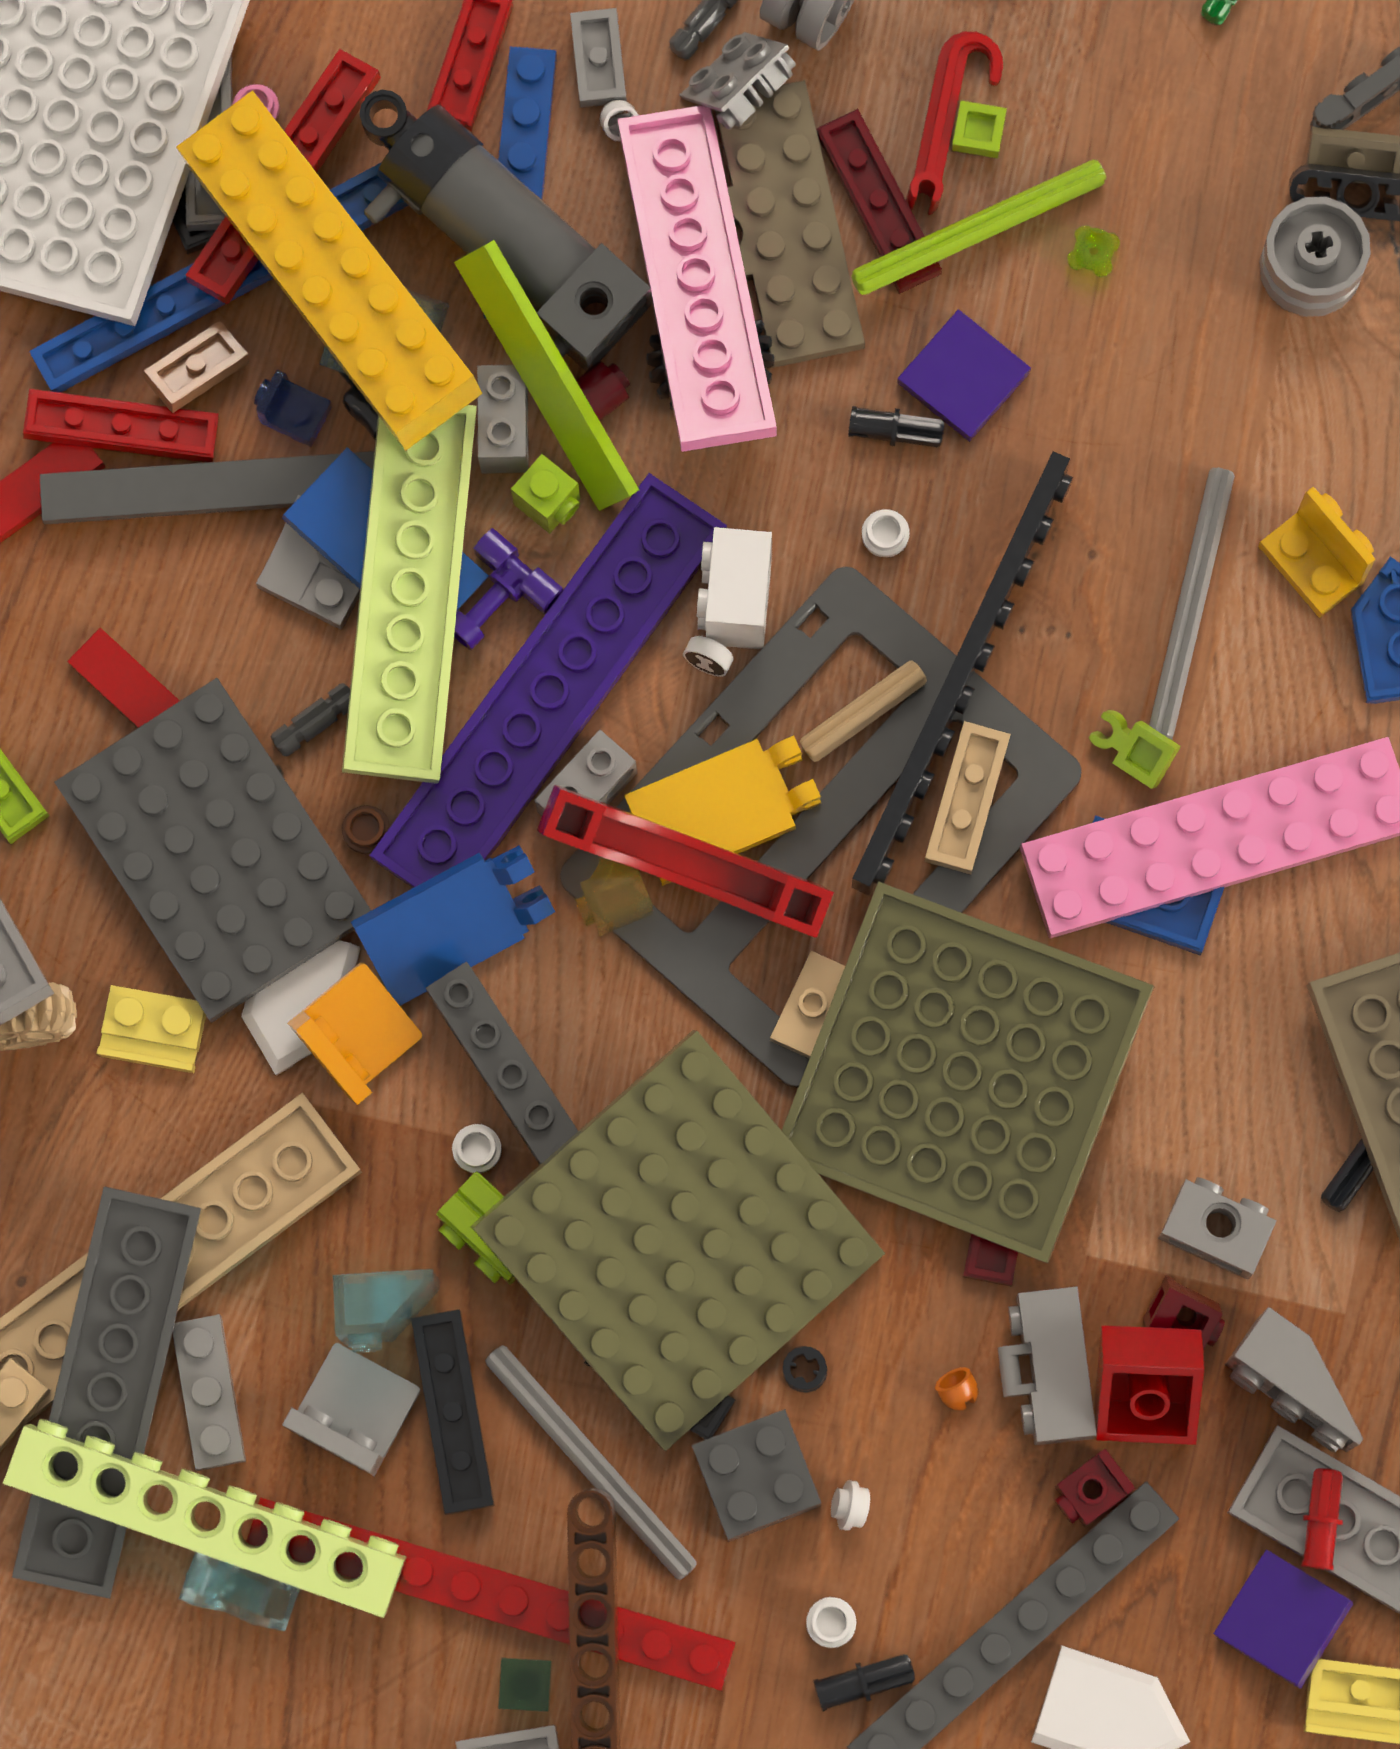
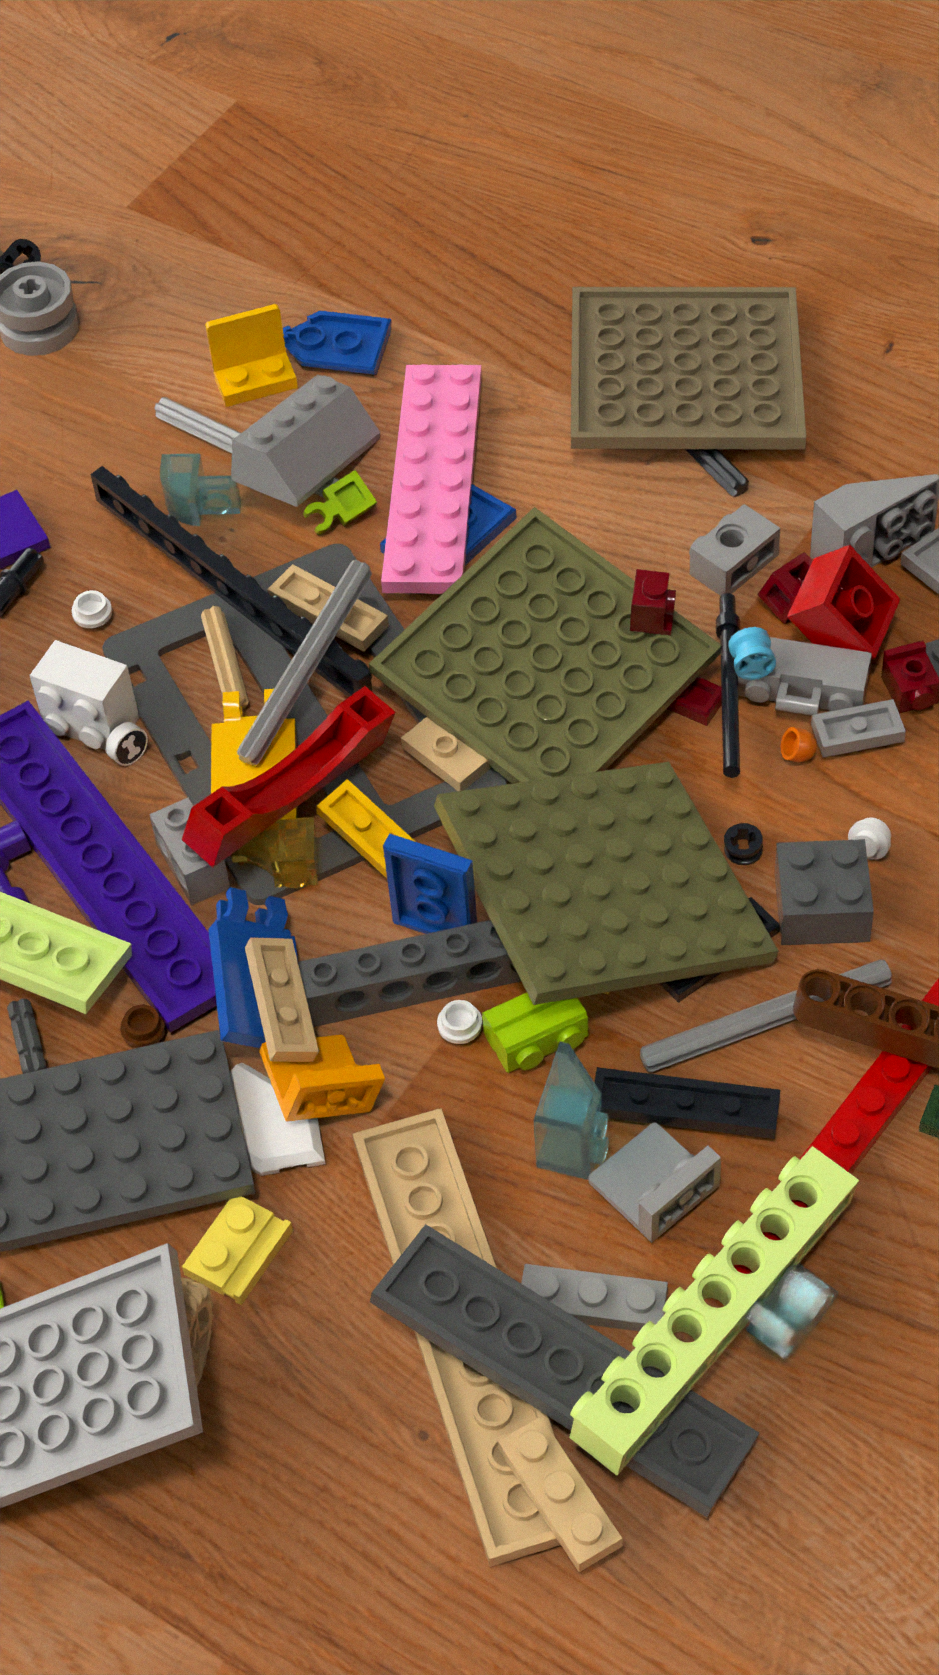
camera: 70 degrees left, 25 degrees down
none -> clear light blue brick [160,454,241,526]
none -> light grey slope [231,374,380,507]
none -> light grey axle [237,560,372,766]
none -> tan plate [245,938,319,1062]
none -> yellow plate [317,779,416,878]
none -> blue tile [383,833,478,934]
none -> dark red brick [630,569,676,636]
none -> black bar [716,593,740,778]
none -> medium azure wheel [728,627,776,680]
none -> light grey plate [811,699,906,757]

